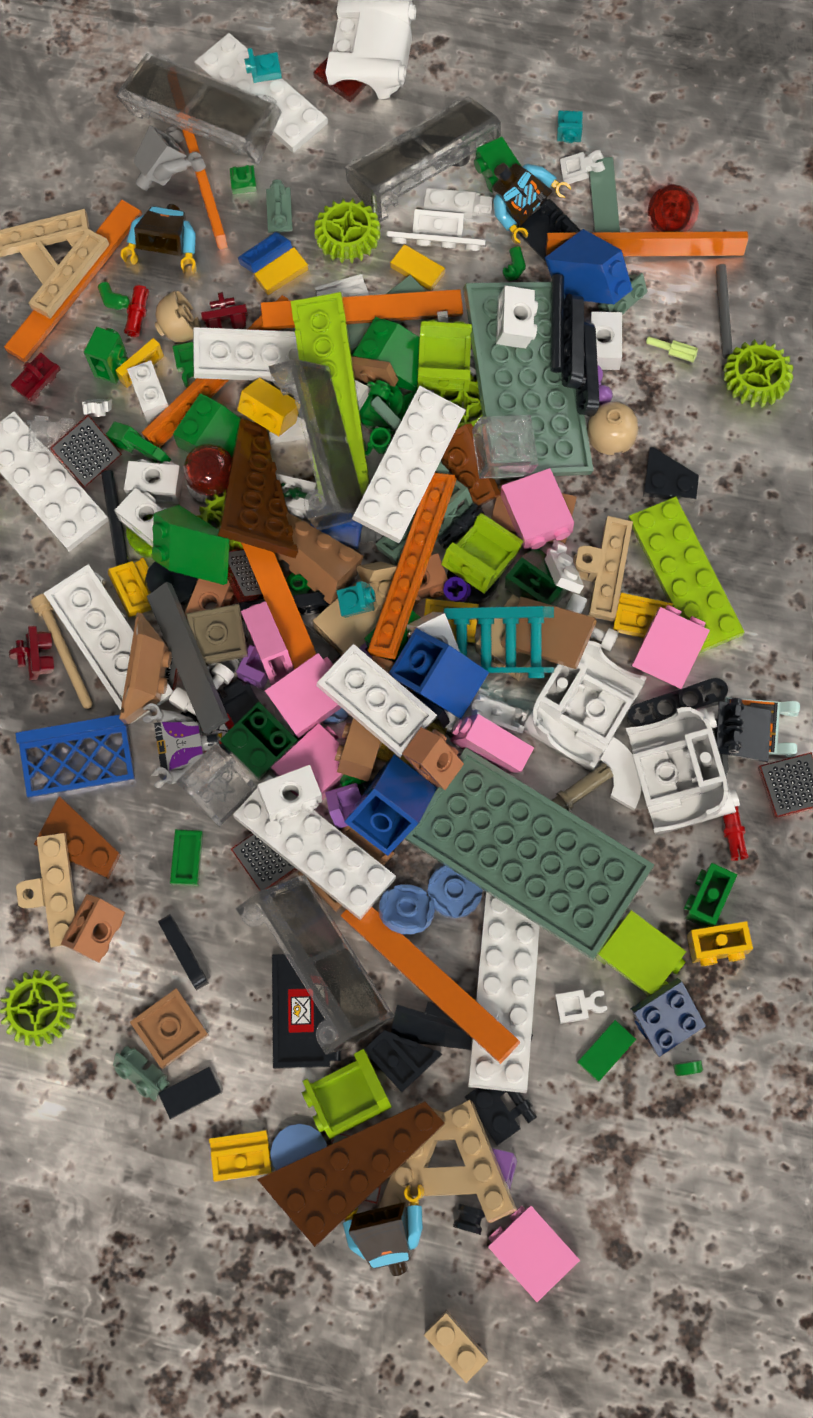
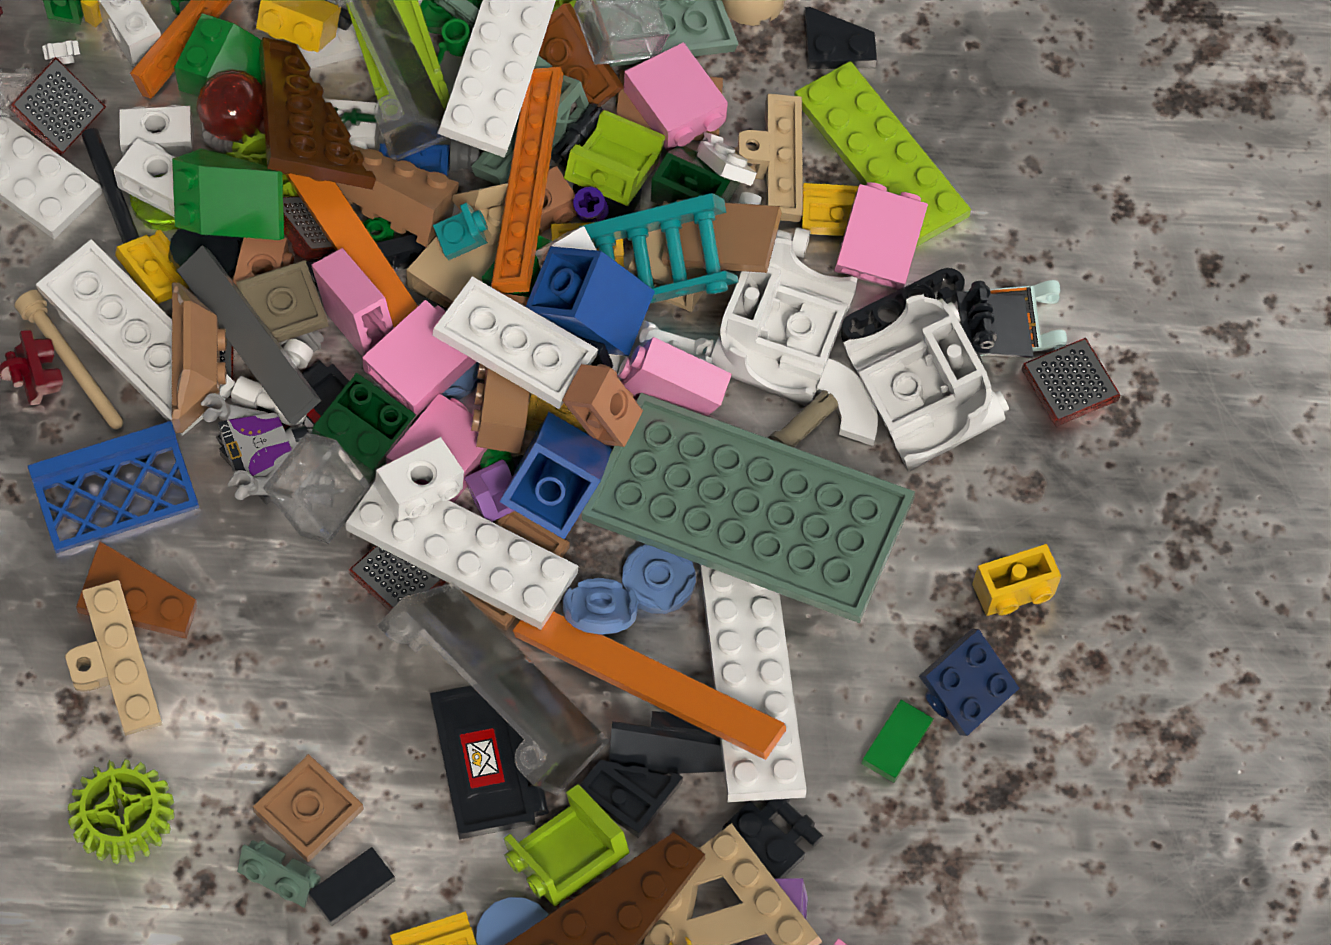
camera: 20 degrees left, 10 degrees down
nougat brick [61,894,125,963] -> none
green piece [105,421,171,464] -> none
black beam [158,914,209,991] -> none
green tile [170,829,203,886] -> none
medium lavender panel [236,645,268,690] -> none
white plate [555,990,607,1024] -> none
lime panel [596,910,687,997] -> none
green tile [673,1060,703,1076] -> none
green brick [684,863,738,928] -> none
red pin [723,806,749,861] -> none

